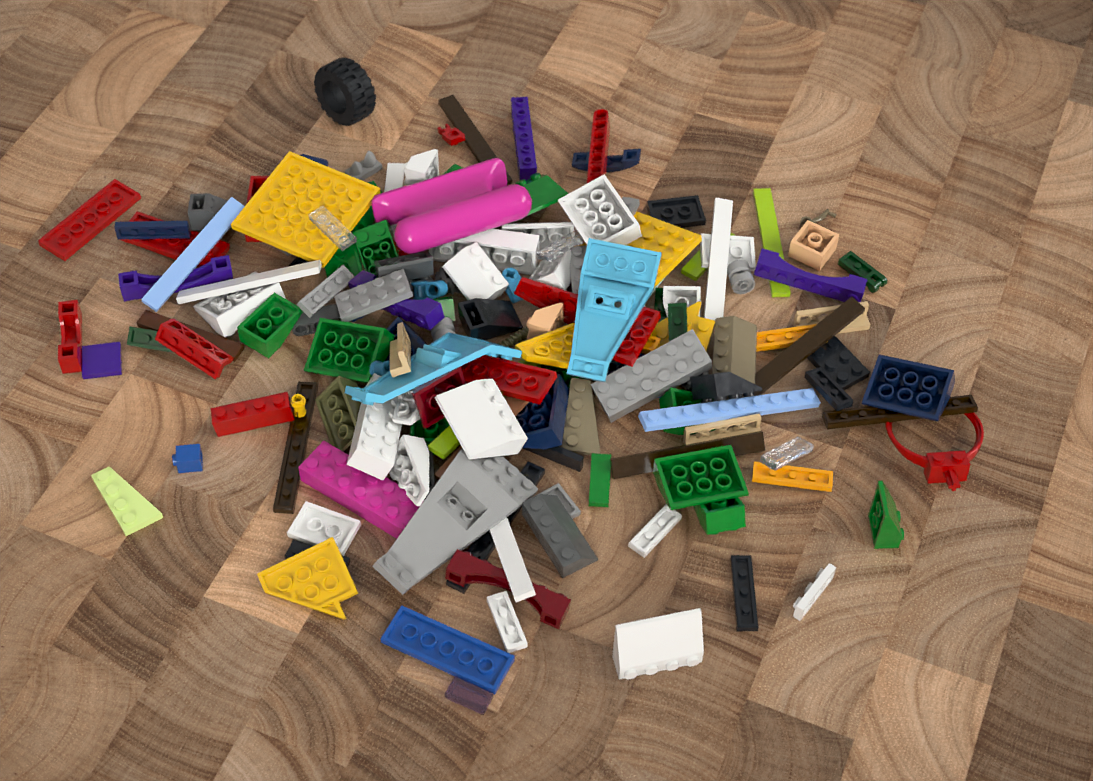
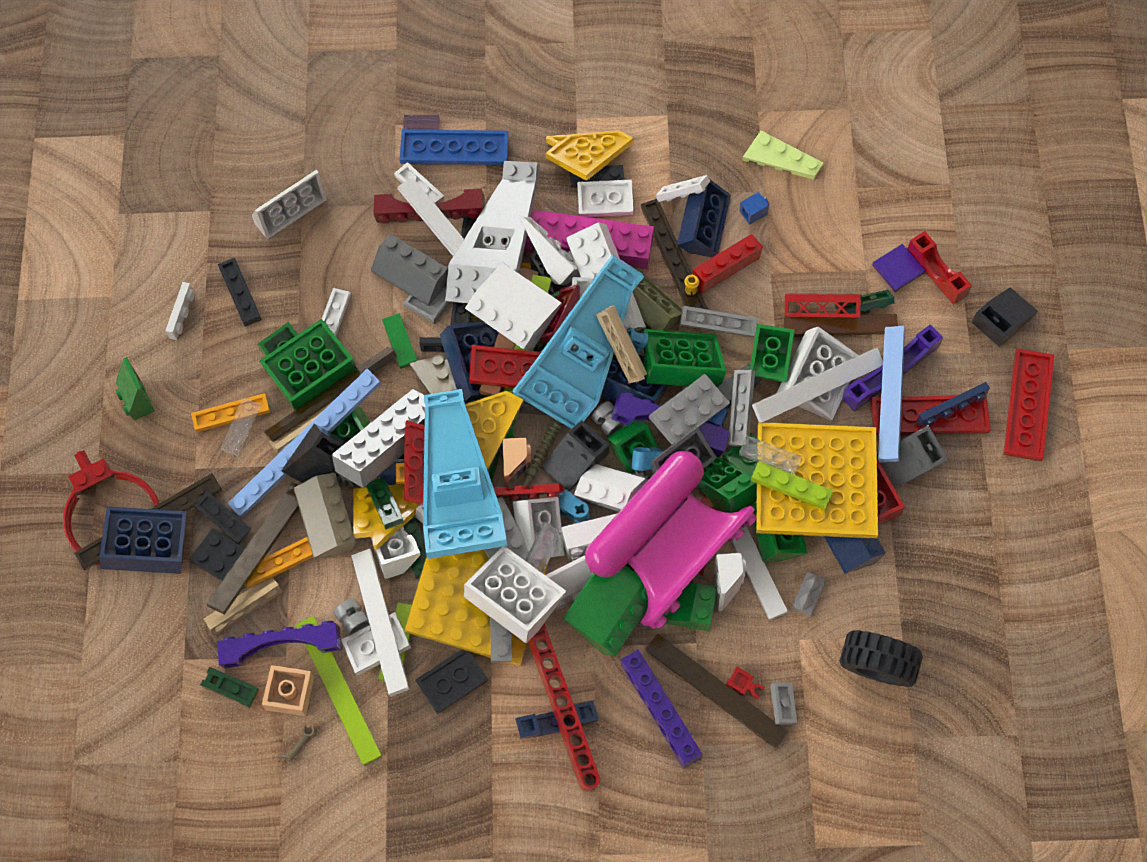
camera: 160 degrees right, 15 degrees up
none -> white plate [655,175,710,202]
none -> dark blue slope [677,179,731,258]
none -> light grey plate [680,306,757,337]
none -> lime plate [751,461,833,510]
none -> light grey plate [770,682,798,725]
none -> black slope [972,287,1038,347]

